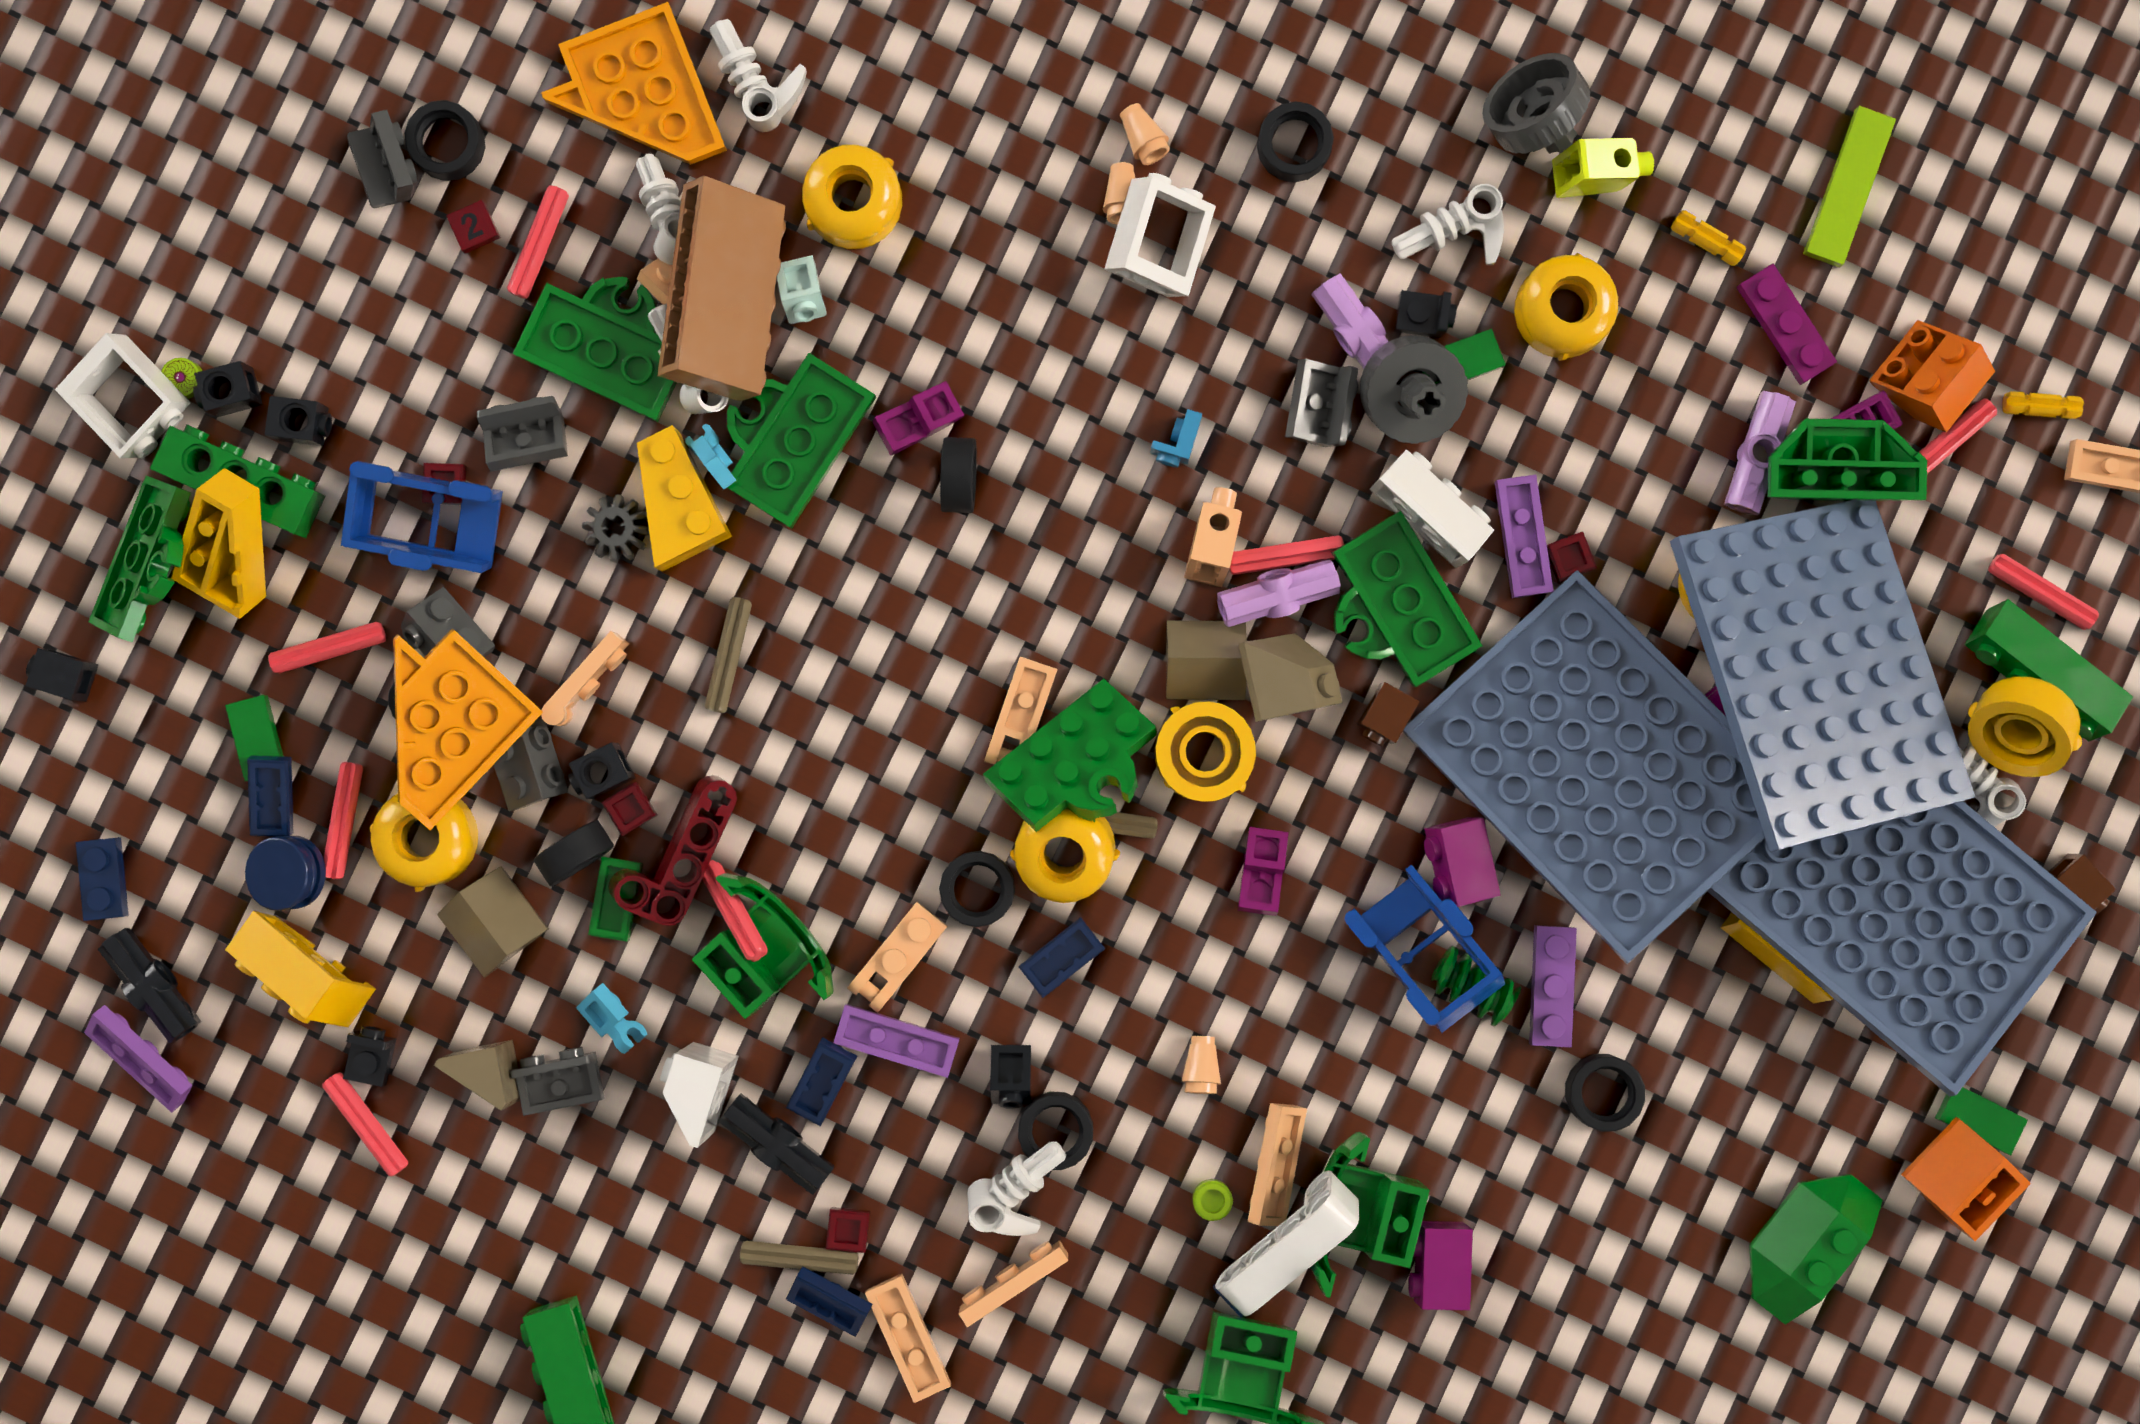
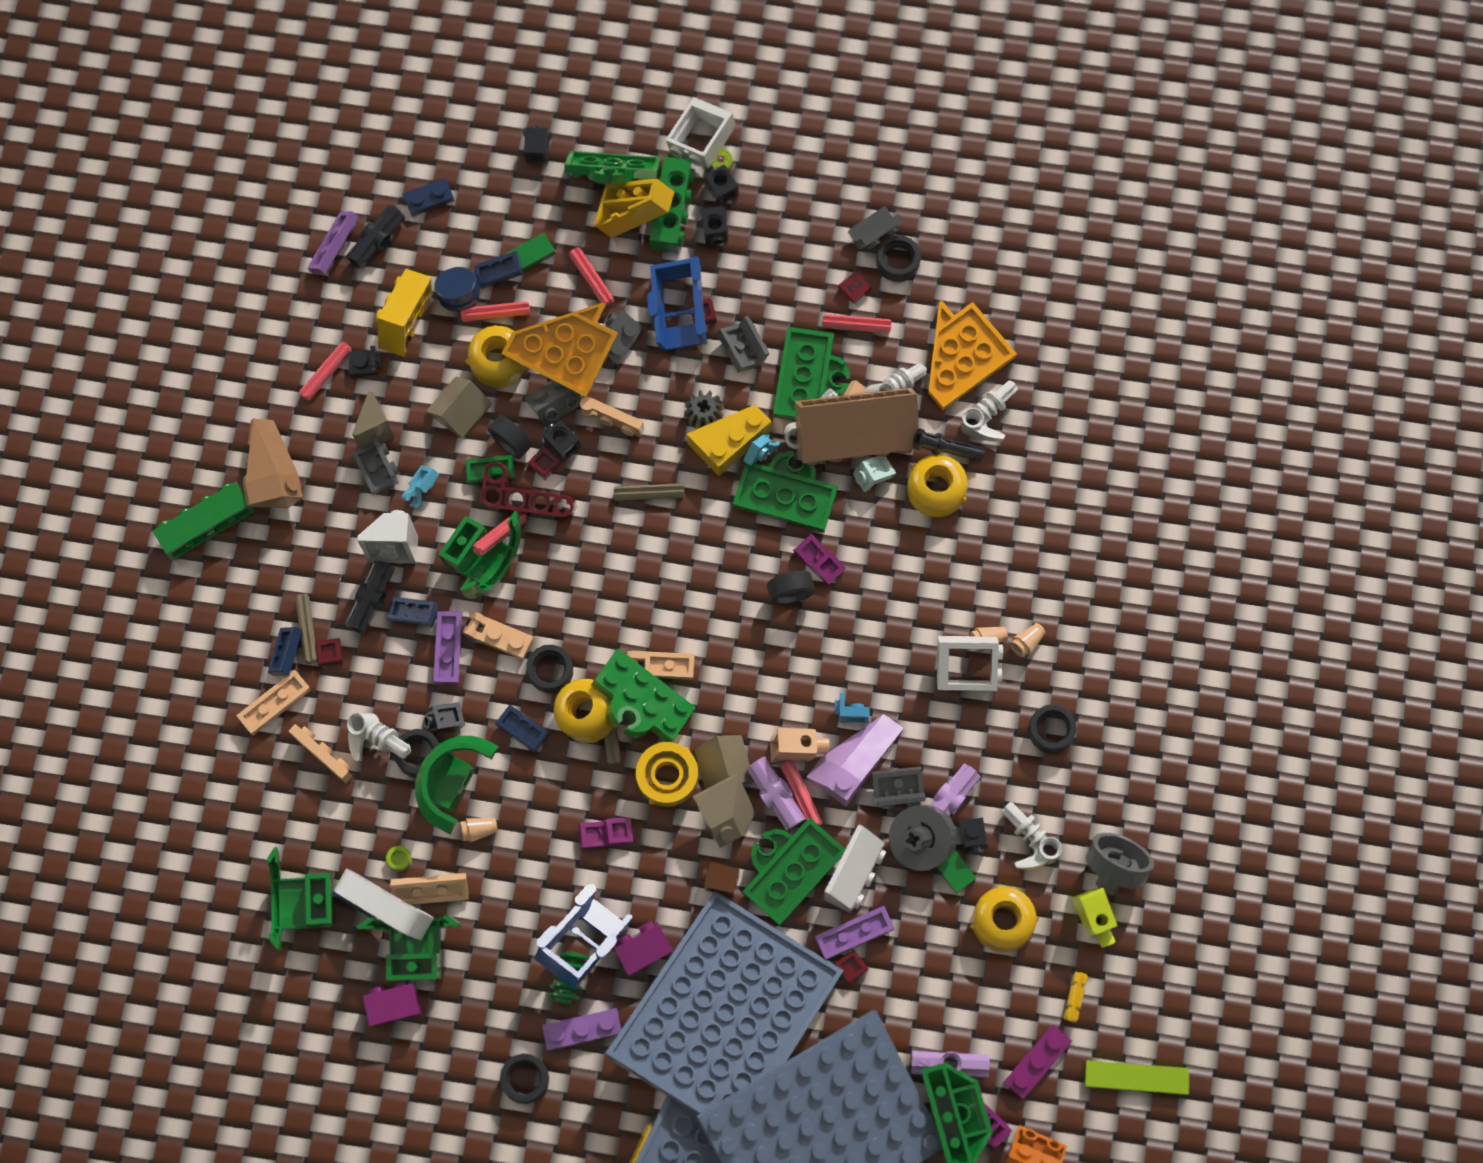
camera: 80 degrees right, 15 degrees down
none -> medium nougat wedge [243,418,303,509]
none -> green piece [415,735,499,835]
none -> lavender wedge [806,714,904,807]
none -> black pin [913,428,985,462]

